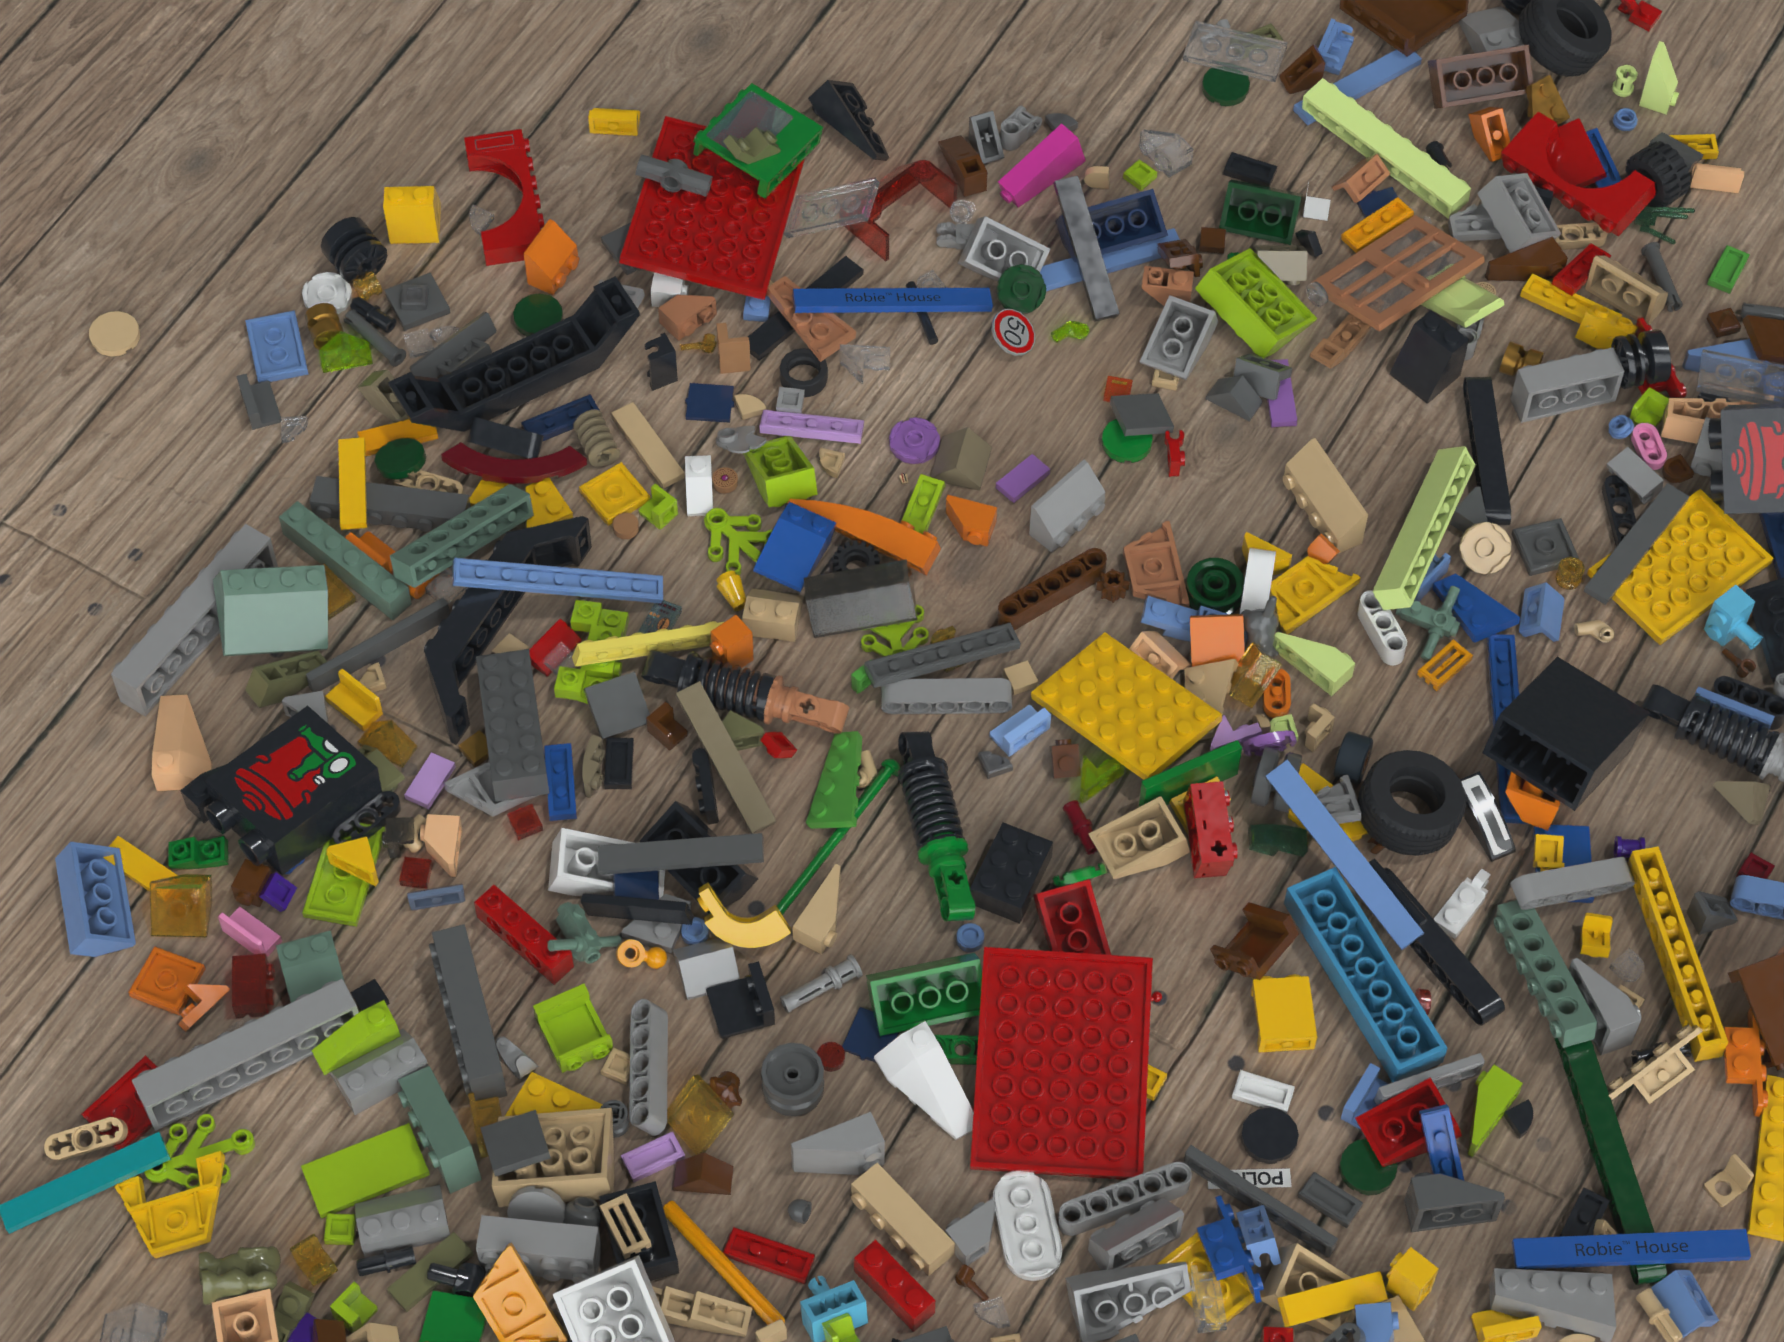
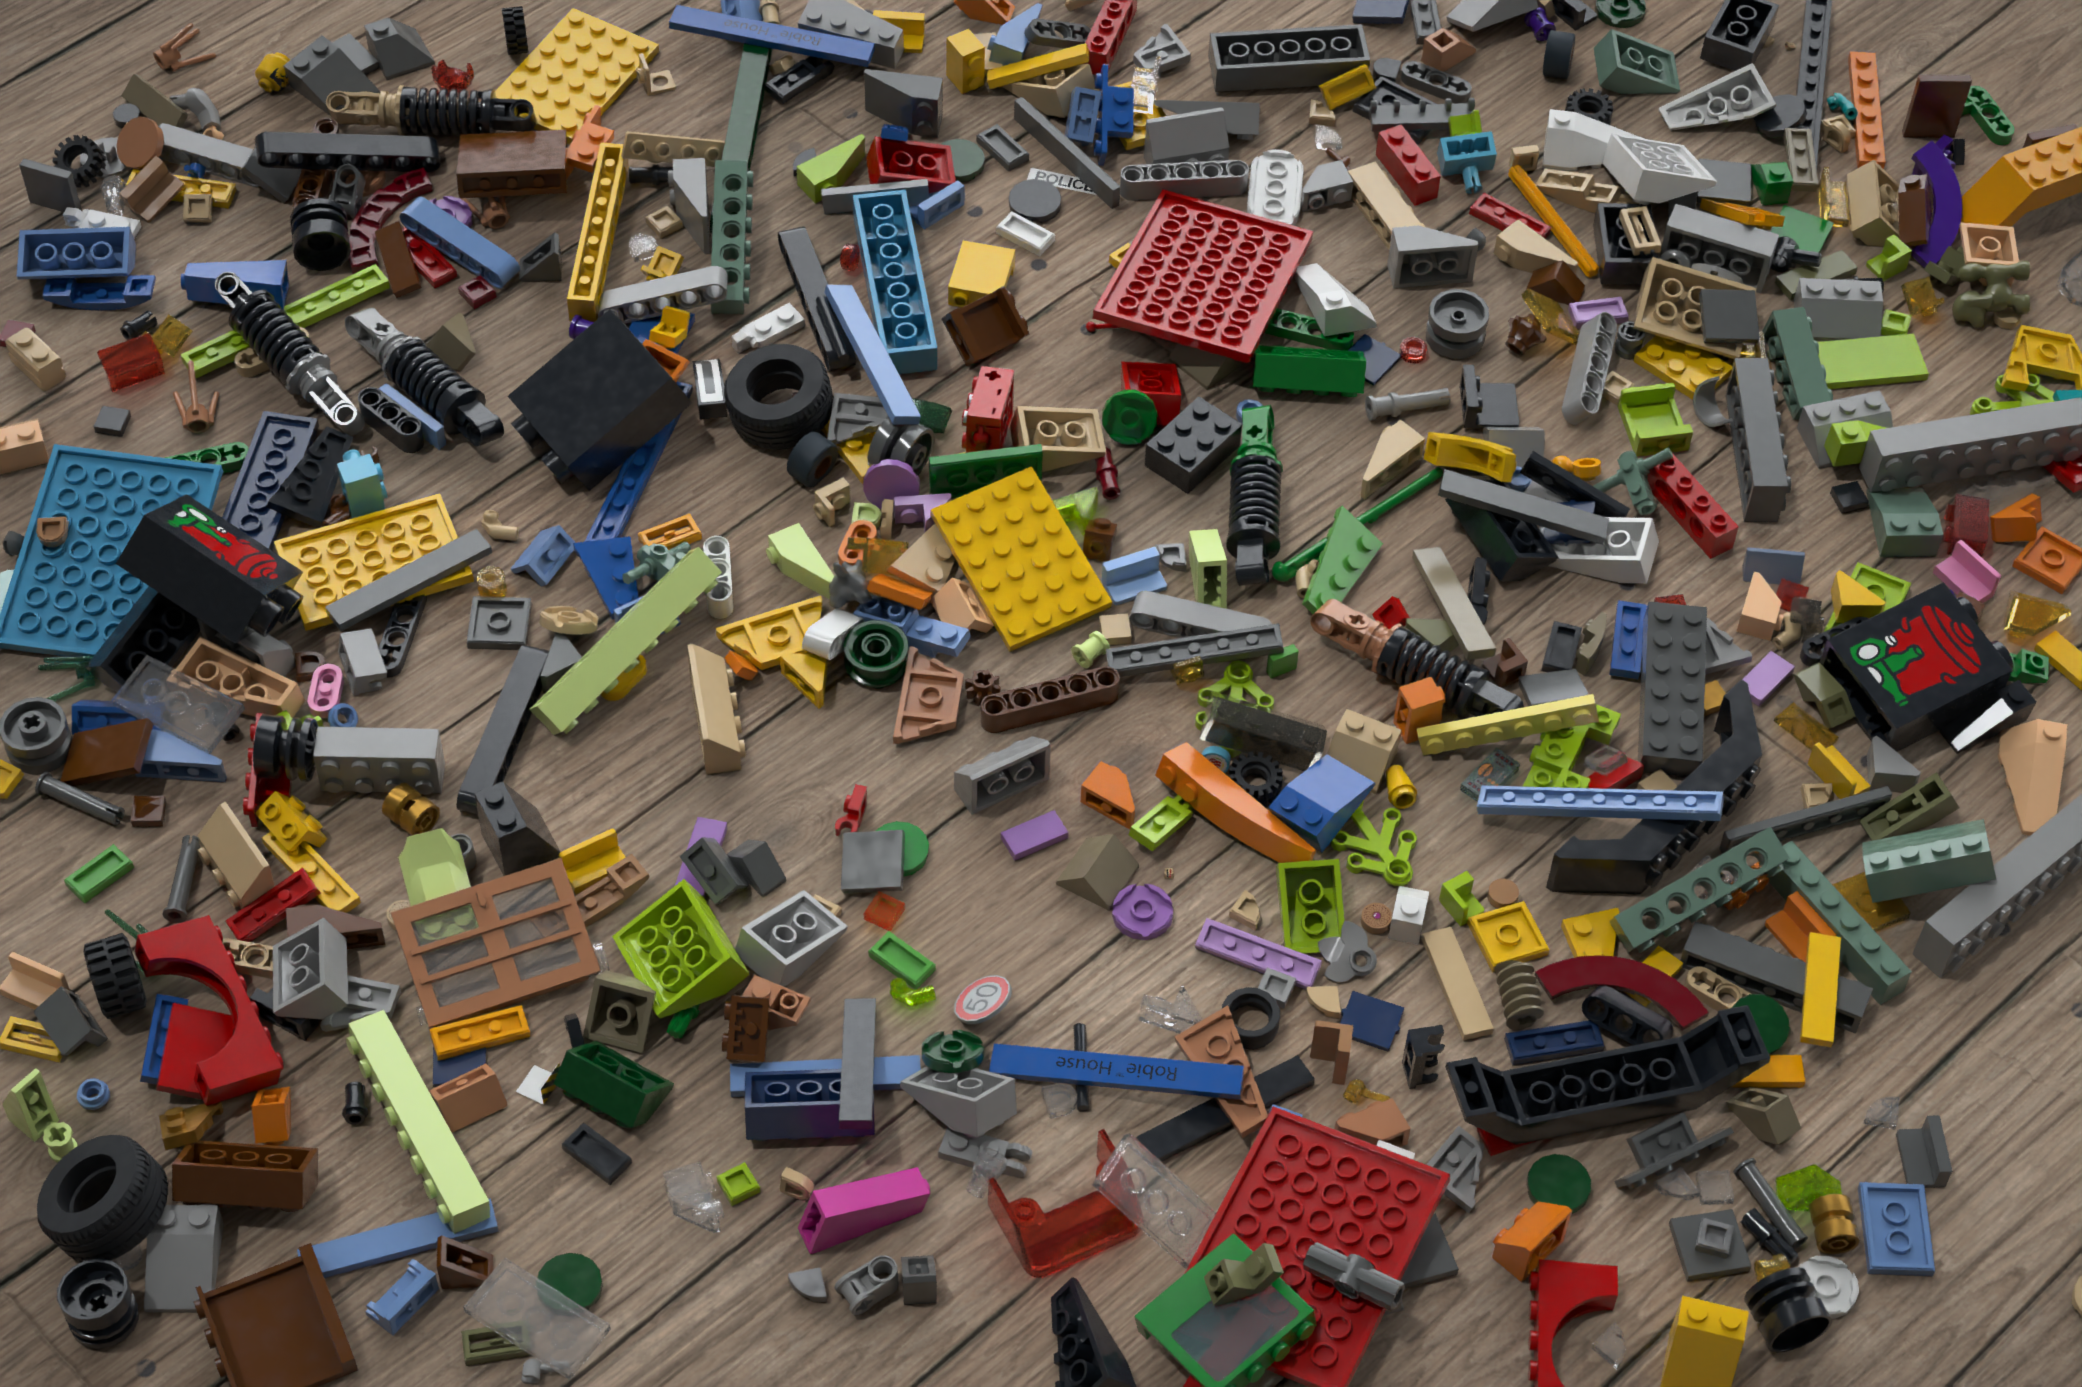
camera: 165 degrees left, 5 degrees down
reddish brown slope [938,135,988,197] -> none
reddish brown tile [1199,227,1226,254] -> none
none -> yellow panel [559,828,626,895]
none -> bright green tile [868,931,936,990]
none -> yellowish green bush [1071,631,1110,668]
none -> yellowish green slope [1189,529,1227,609]
none -> tan slope [1494,220,1578,274]

